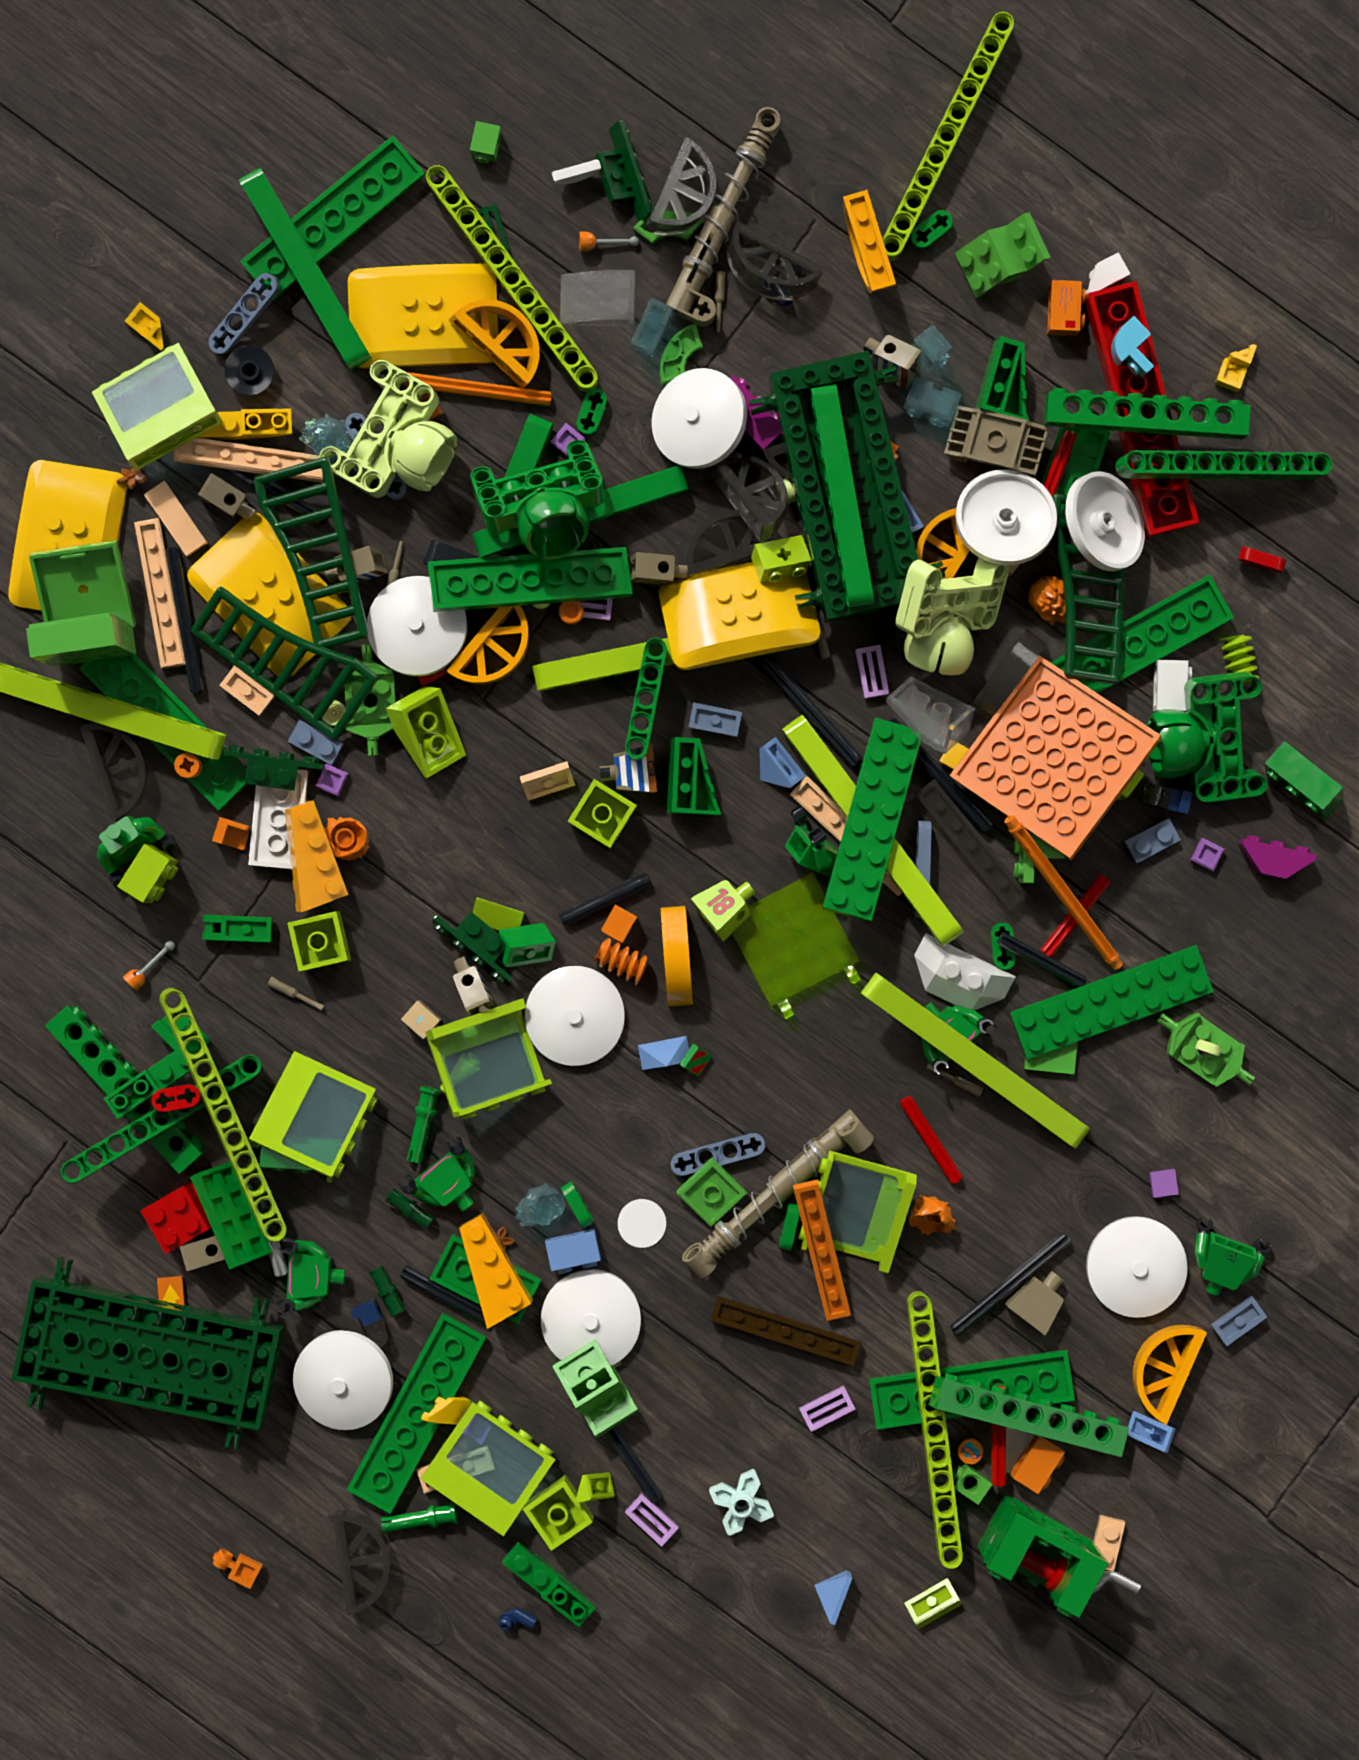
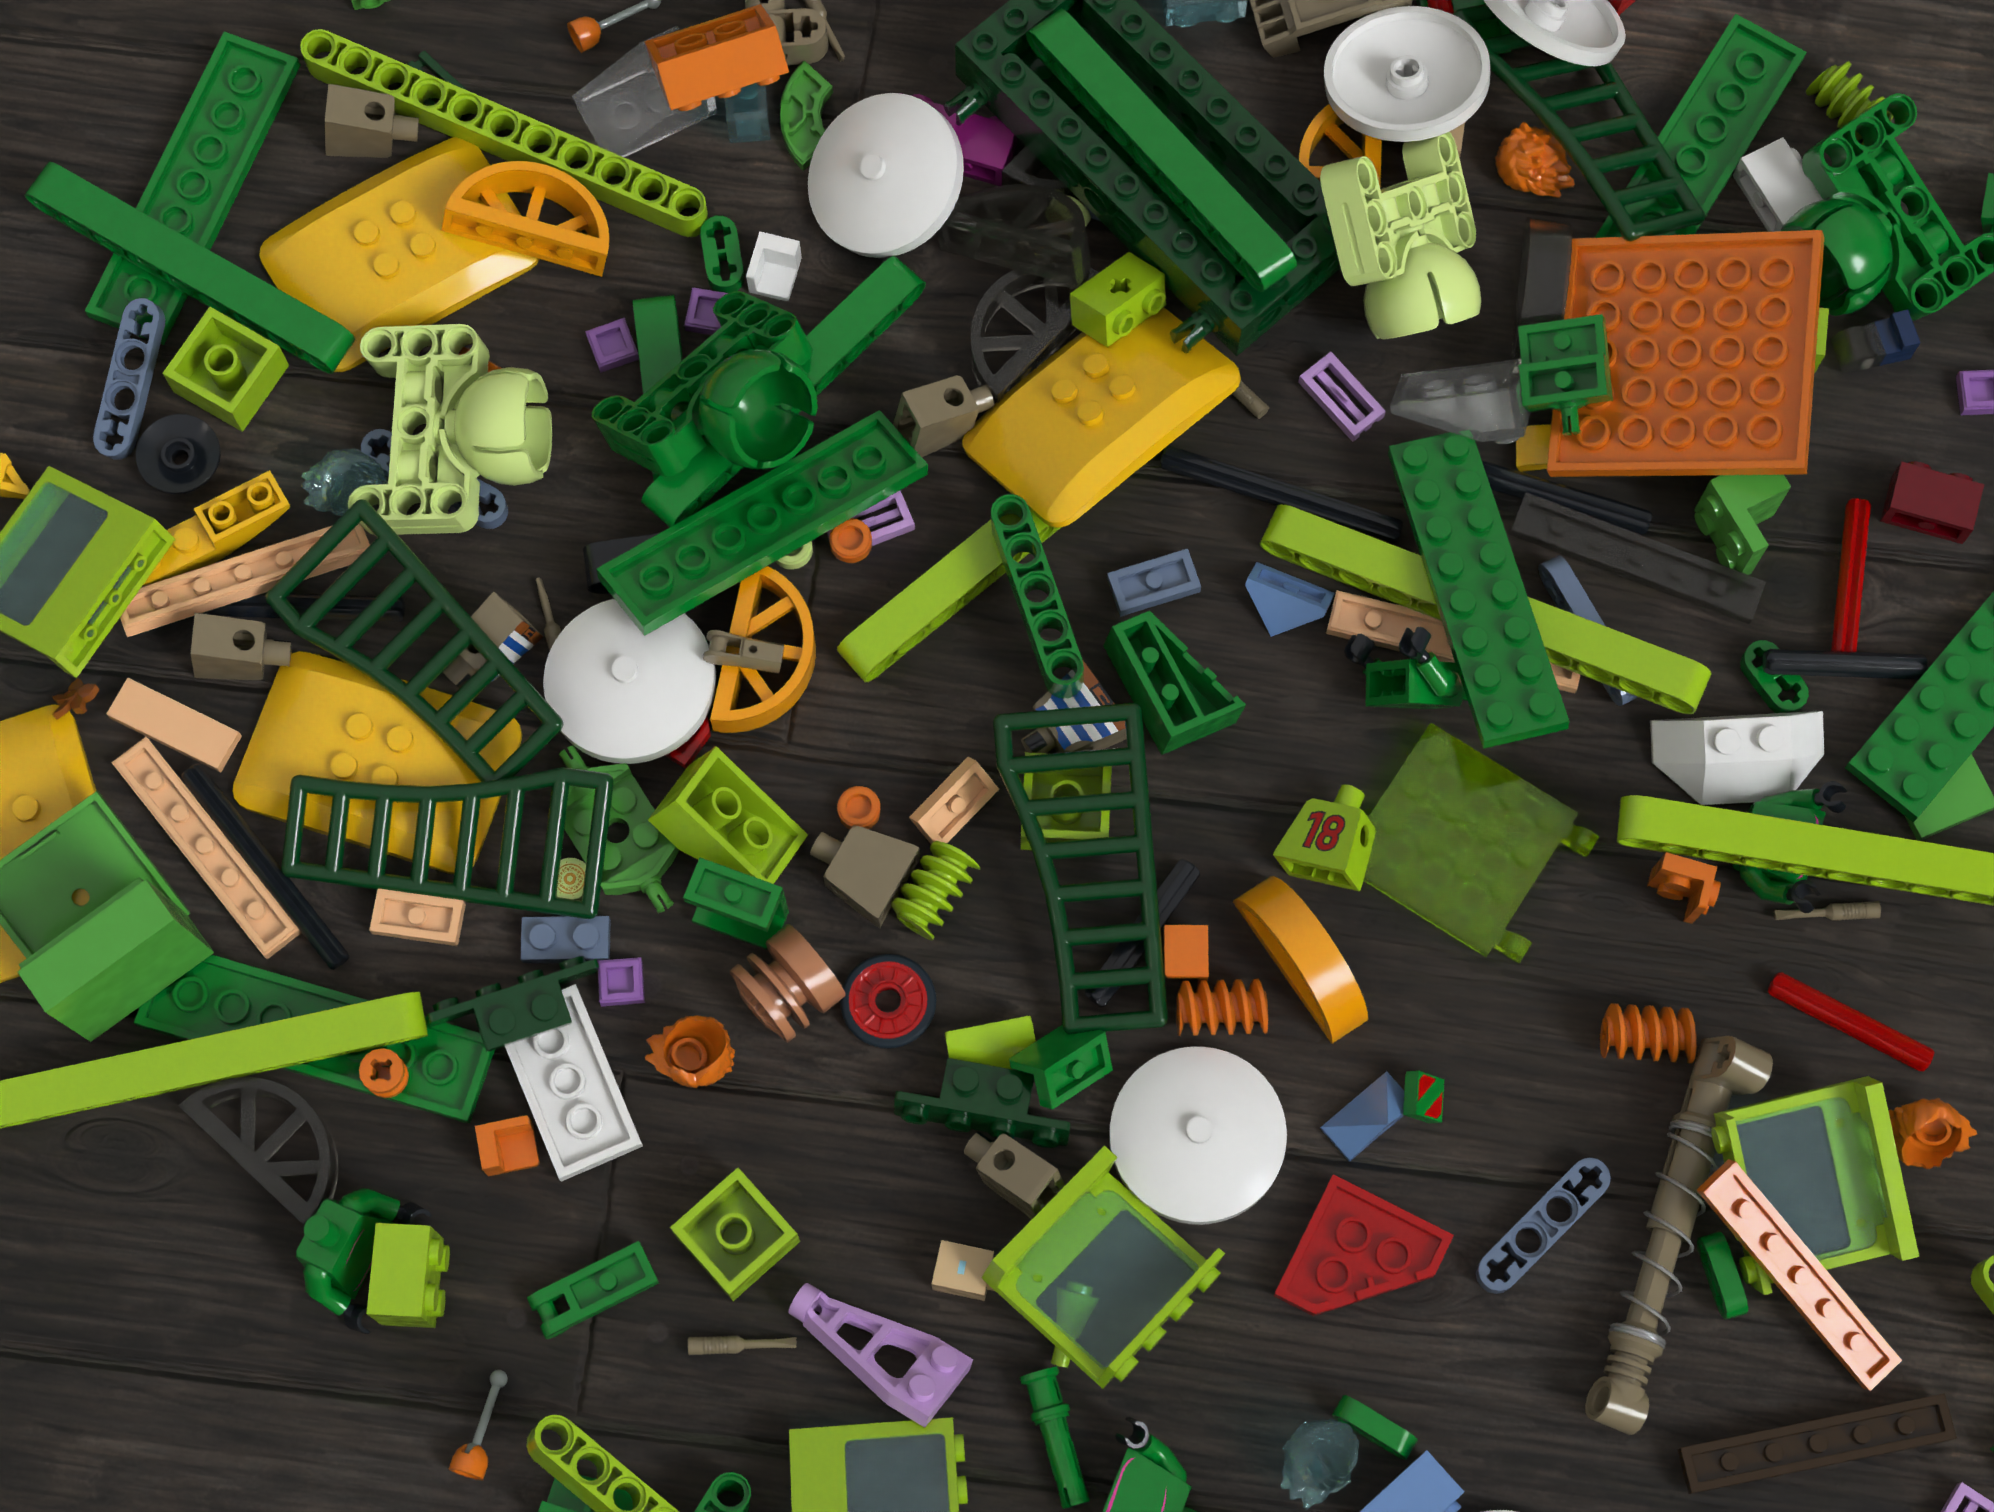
camera: 30 degrees left, 15 degrees down
light orange wedge [285,800,348,912] -> none
orange axle [405,372,552,406] -> none
white sticker [618,1199,666,1248] -> none
bright green tile [676,1157,747,1227] -> none
orange piece [1004,815,1123,970] -> none
sand blue plate [1124,818,1181,863] -> none
none -> lime brick [162,307,289,432]
none -> dark tan torso [325,84,419,158]
none -> medium lavender tile [585,318,639,373]
none -> orange slope [644,4,789,111]
none -> green panel [683,857,789,950]
none -> dark tan bar [703,630,784,674]
none -> nougat wheel [729,924,846,1043]
none -> white panel [746,231,802,301]
none -> lavender plate [788,1283,973,1428]
none -> dark tan torso [810,825,920,928]
none -> orange tile [837,786,881,829]
none -> red wheel [840,954,936,1048]
none -> lime piece [891,841,980,941]
none -> dark green bar [993,703,1168,1034]
none -> red plate [1273,1174,1454,1316]
none -> green plate [1518,314,1613,436]
none -> orange piece [1600,1003,1697,1063]
none -> orange bracket [1647,852,1721,924]
none -> dark red brick [1880,461,1984,544]

